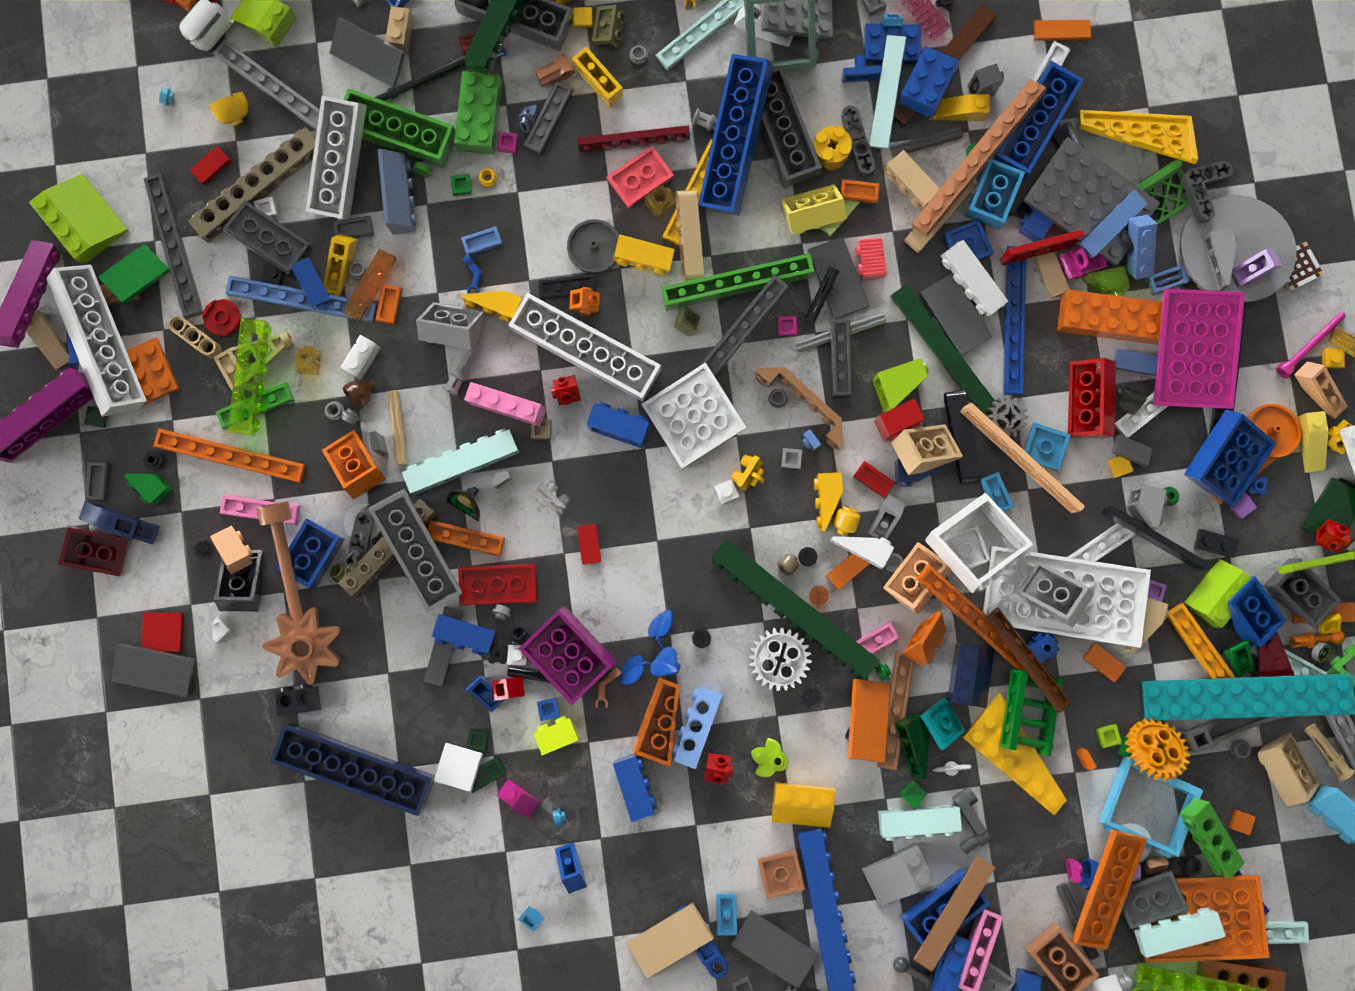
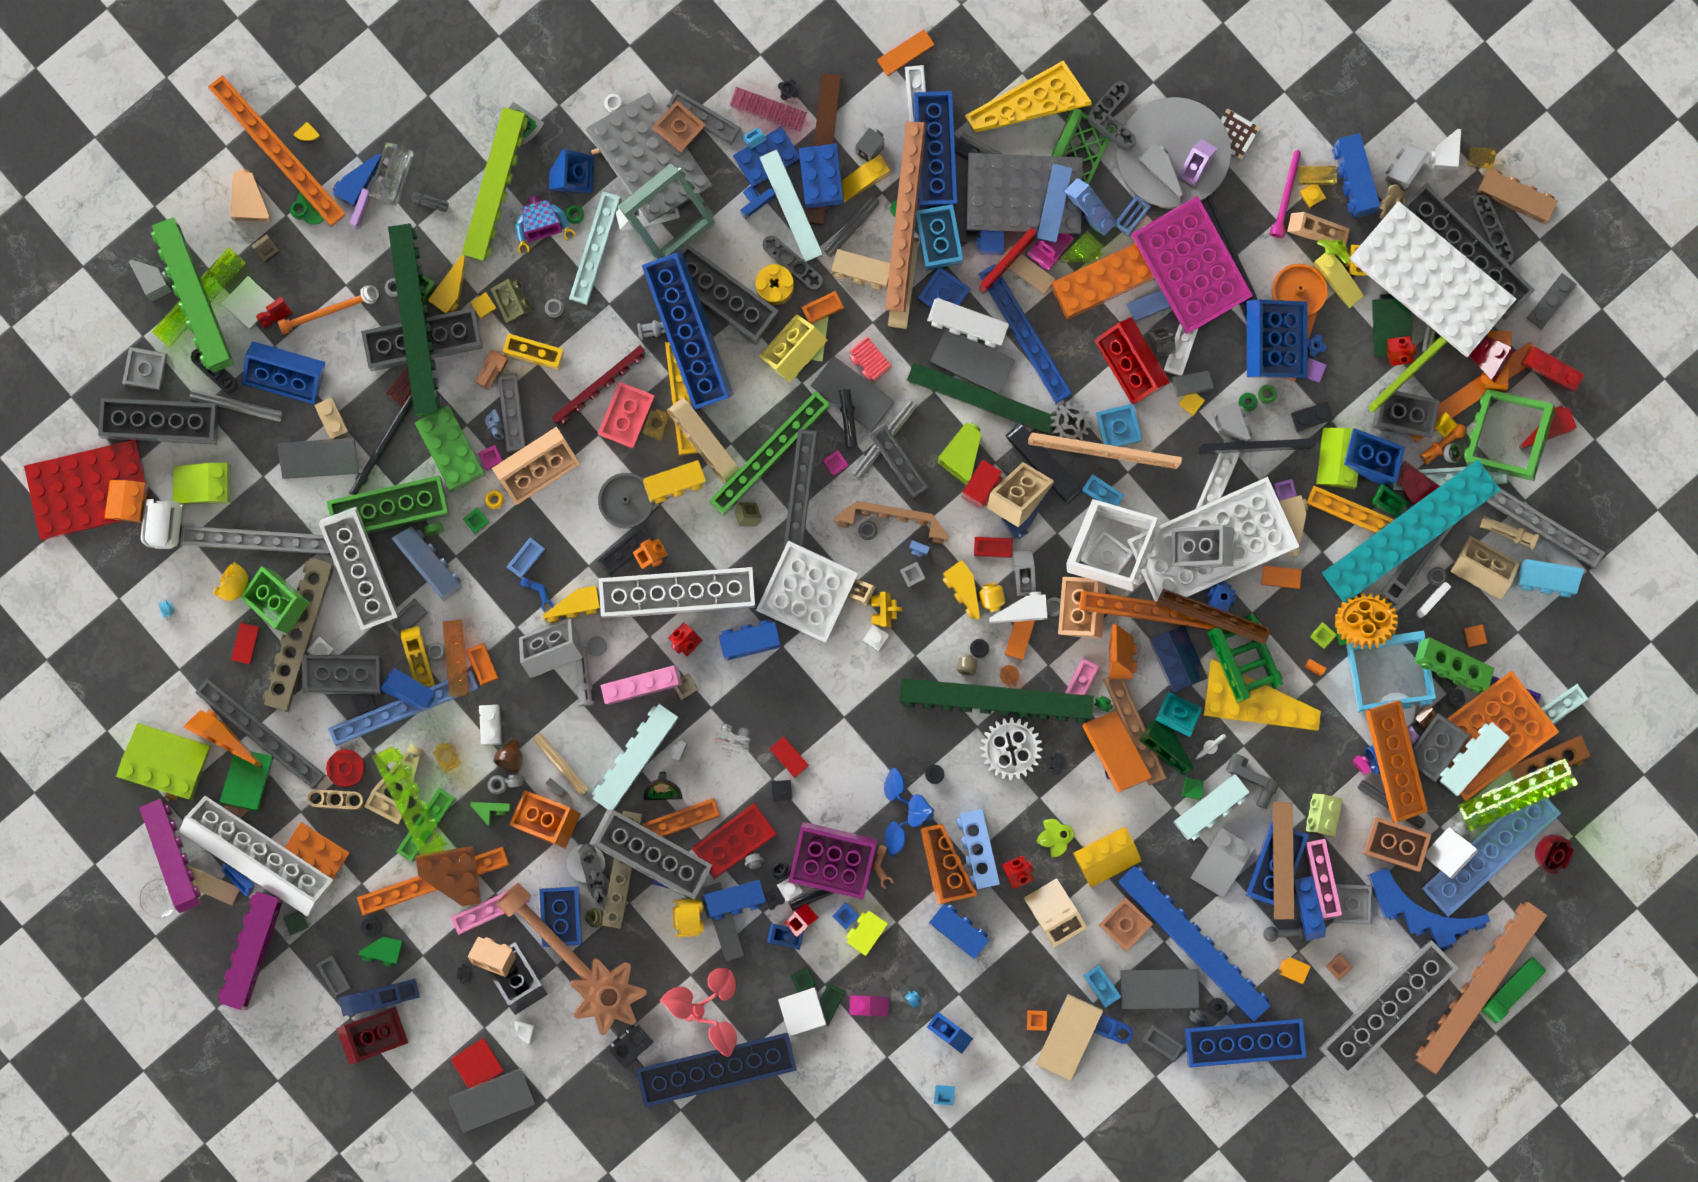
camera: 35 degrees left, 0 degrees up
none -> orange wedge [184,709,262,767]
none -> bright green brick [240,566,310,634]
none -> dark orange plate [415,846,481,906]
none -> bright green slope [471,802,511,827]
none -> light nougat slope [492,427,580,505]
none -> dark grey tile [587,636,607,656]
none -> coral plant [660,968,737,1057]
none -> yellow brick [673,897,704,938]
none -> black plate [771,780,792,801]
none -> tan slope [847,579,875,606]
none -> tan slope [1024,878,1087,948]
none -> orange tile [1027,1010,1047,1031]
none -> bright green plate [1258,385,1277,404]
none -> yellowish green bracket [1306,794,1342,837]
none -> lime plate [1317,239,1351,263]
none -> white tile [1415,582,1451,619]

